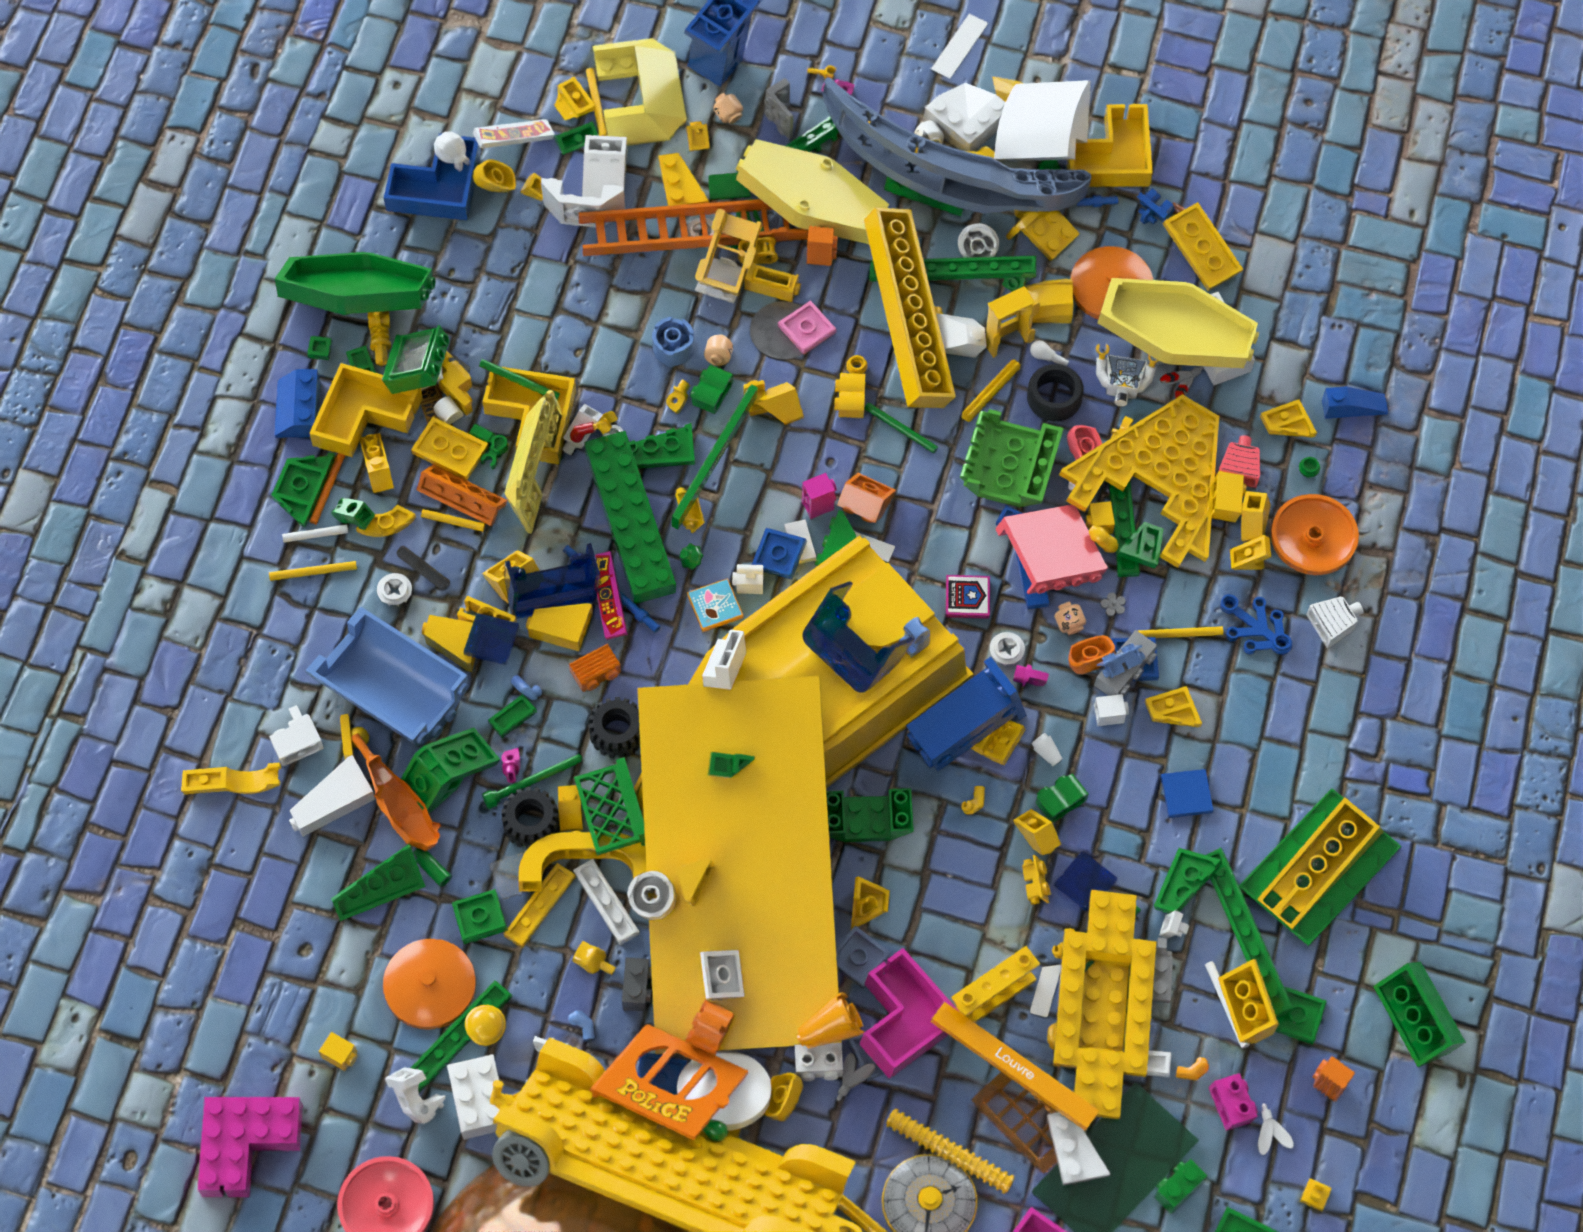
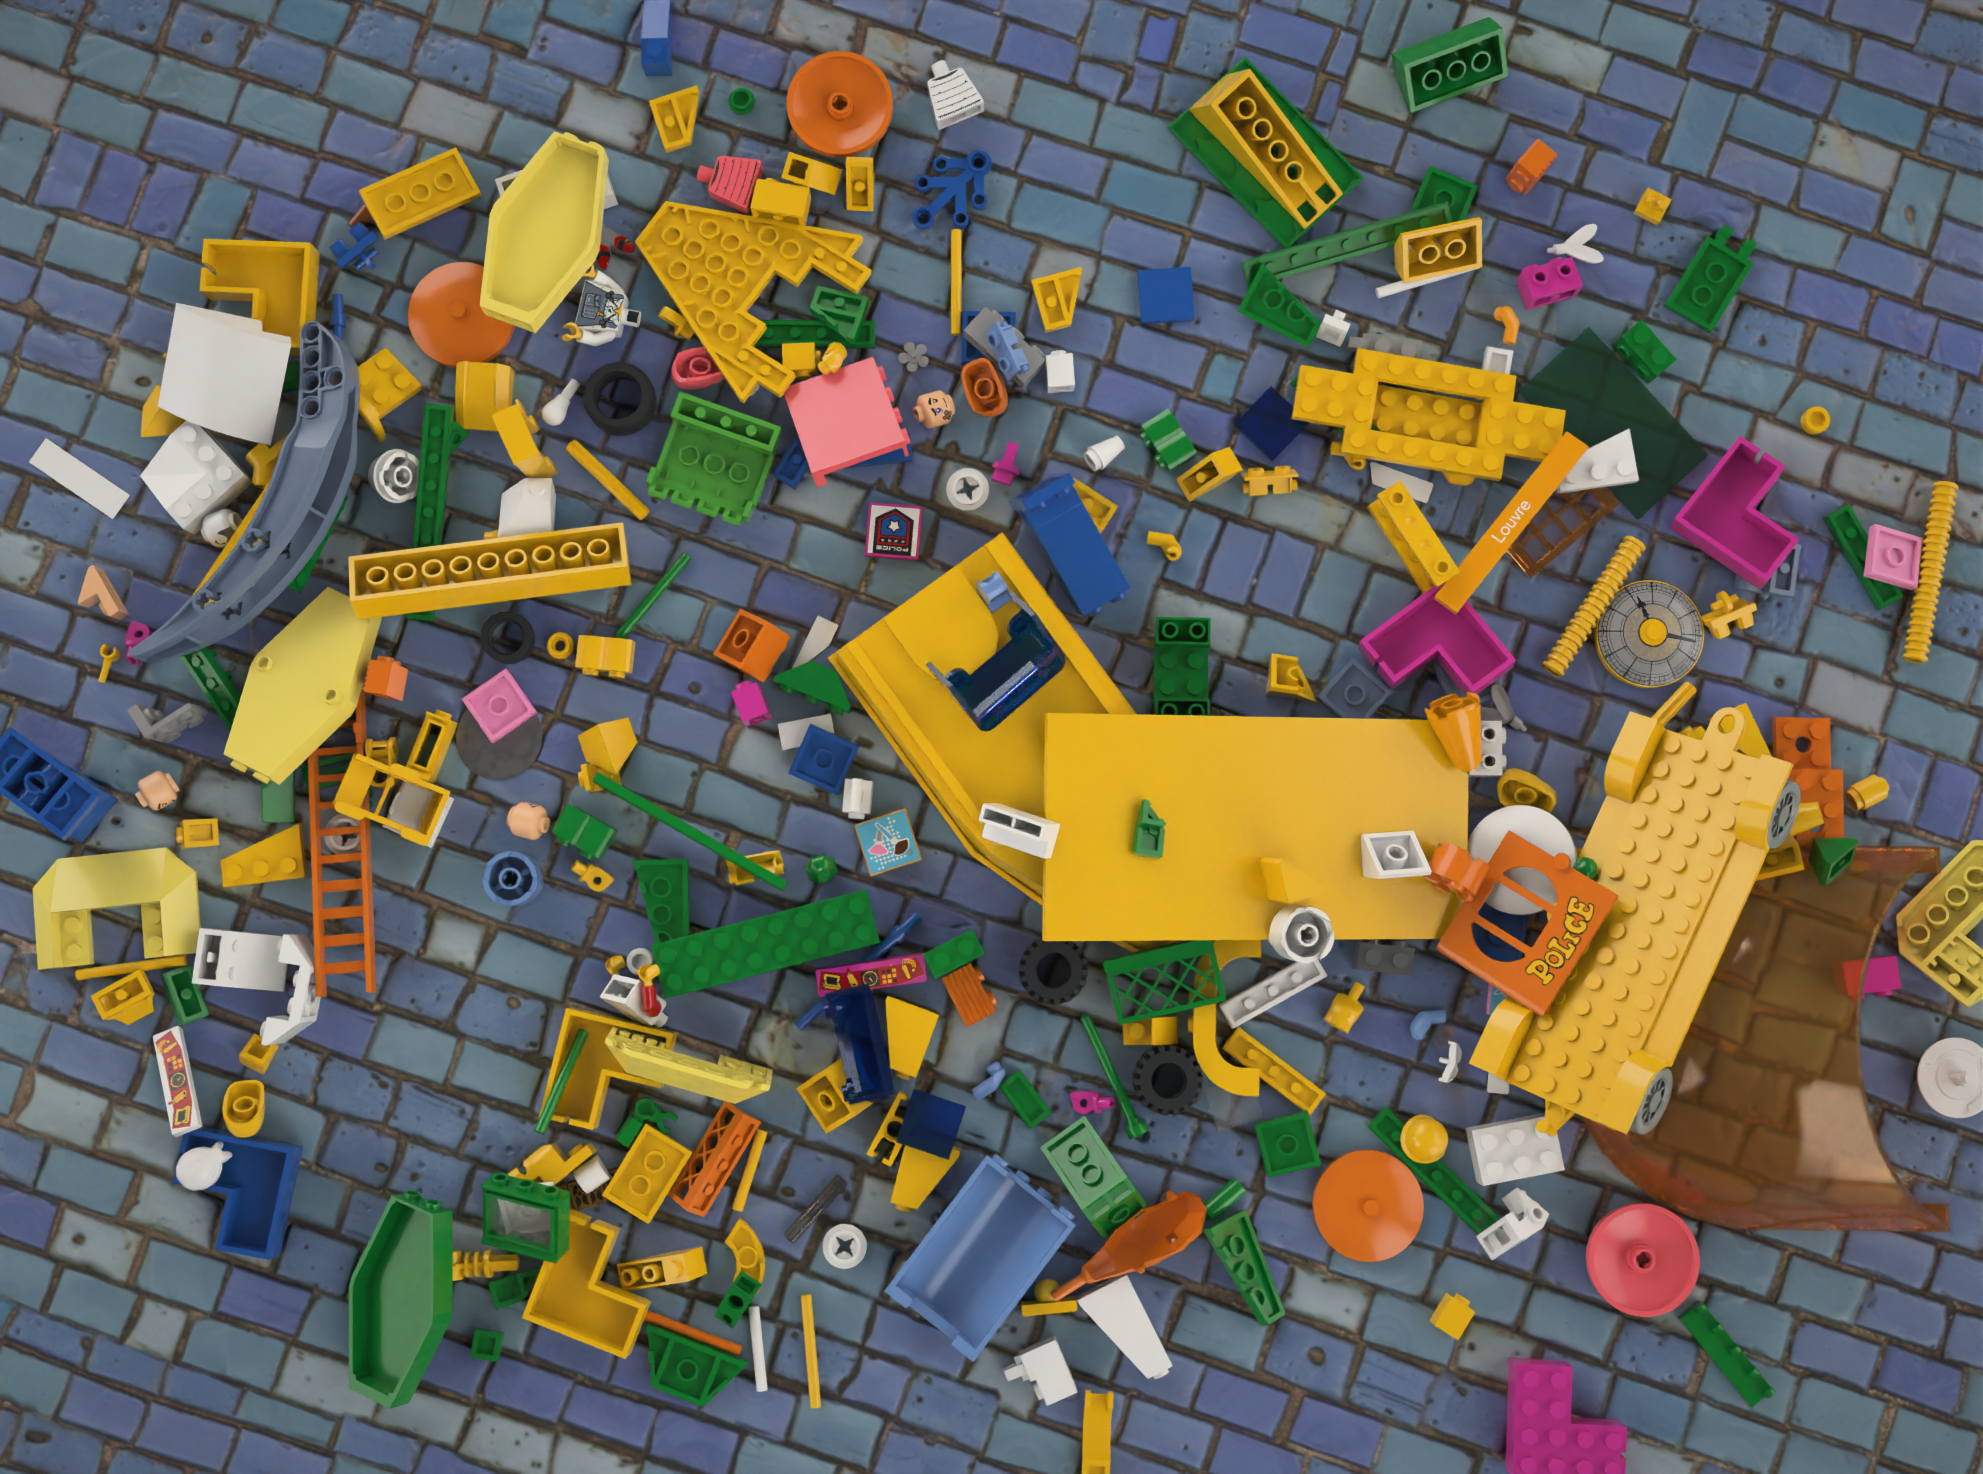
camera: 85 degrees left, 20 degrees up
blue slope [275,369,321,438] -> none
none -> light nougat slope [78,565,129,620]
none -> black tyre [481,611,535,664]
none -> green brick [923,929,985,979]

